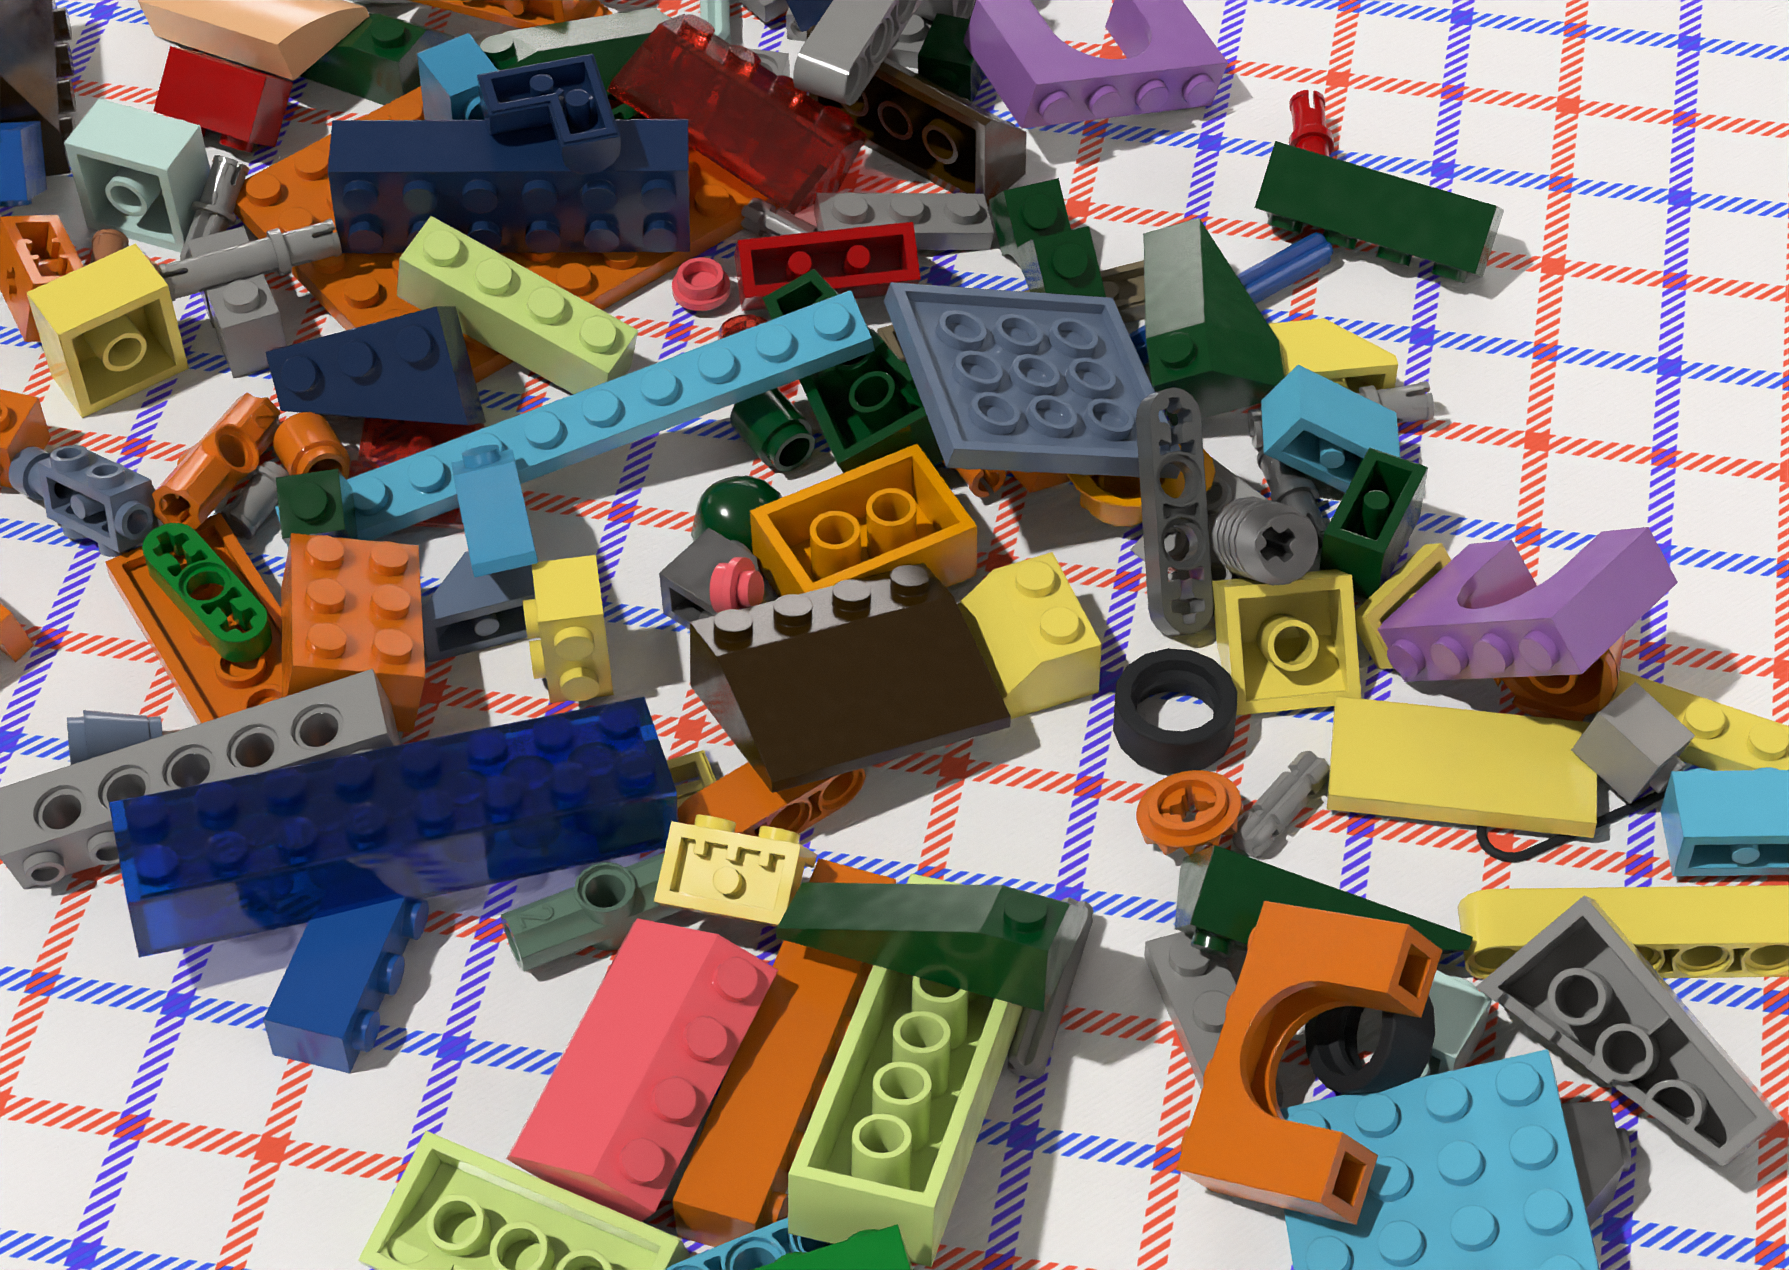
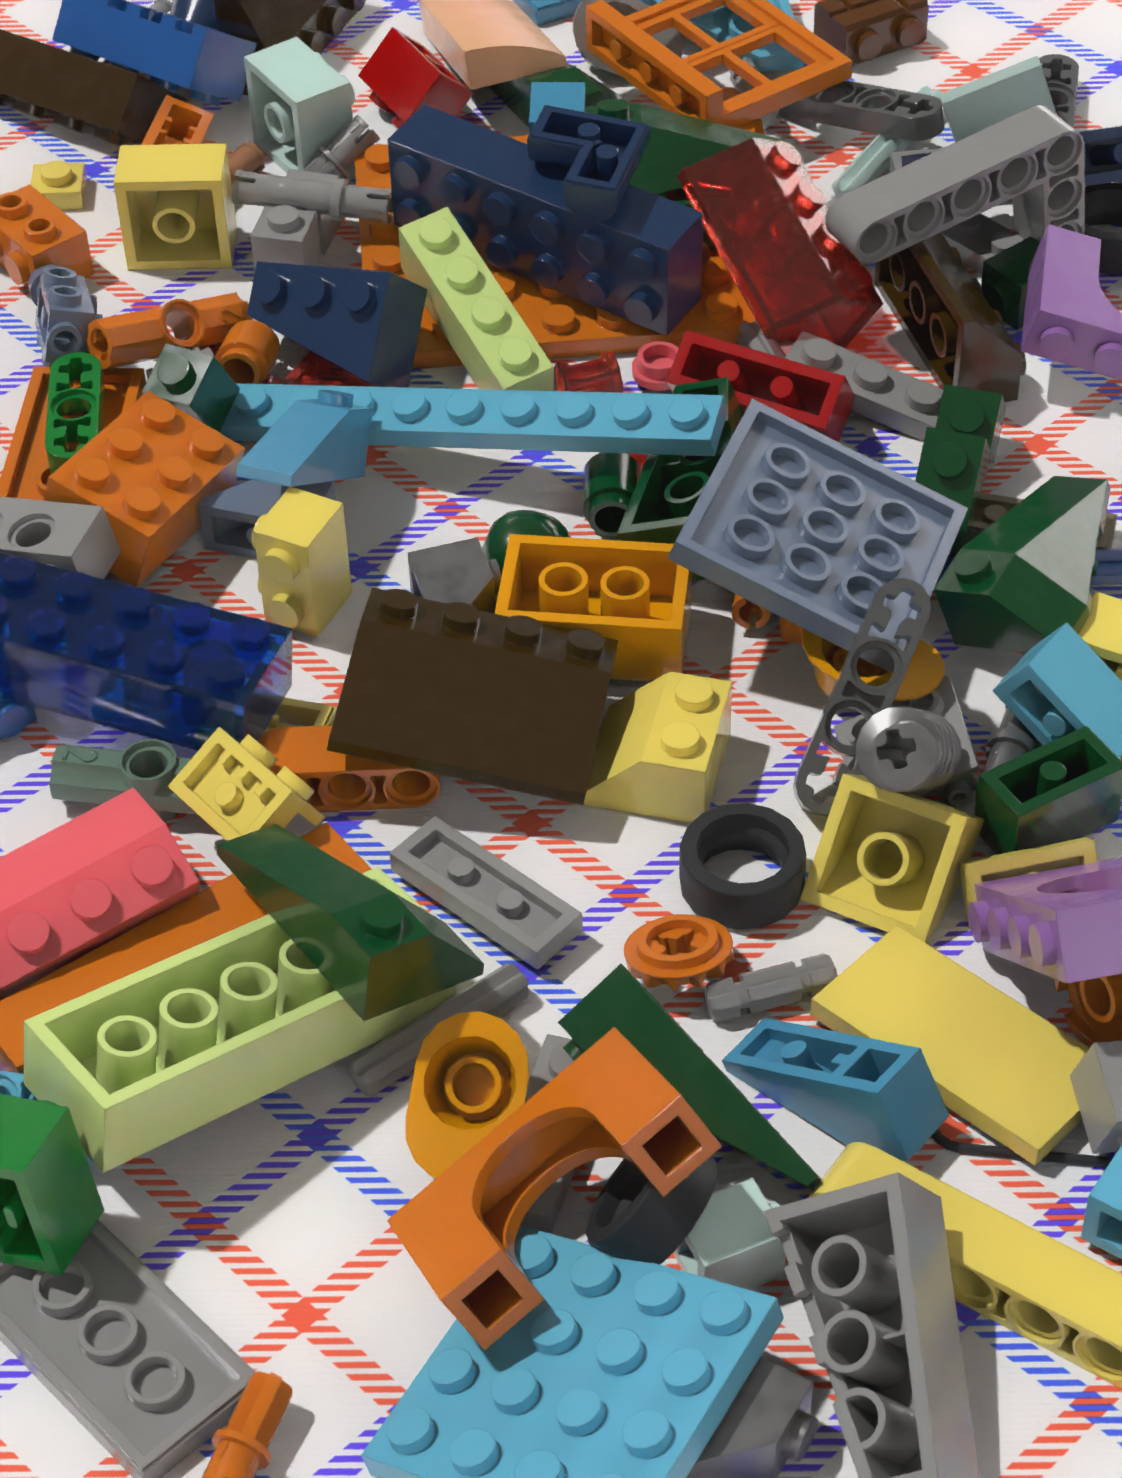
camera: 35 degrees right, 5 degrees down
coral plate [710,557,764,614] -> none
none -> light grey plate [389,816,583,970]
none -> light orange piece [405,1011,529,1178]
none -> clear red bush [554,351,623,393]
none -> dark azure slope [722,1018,949,1162]

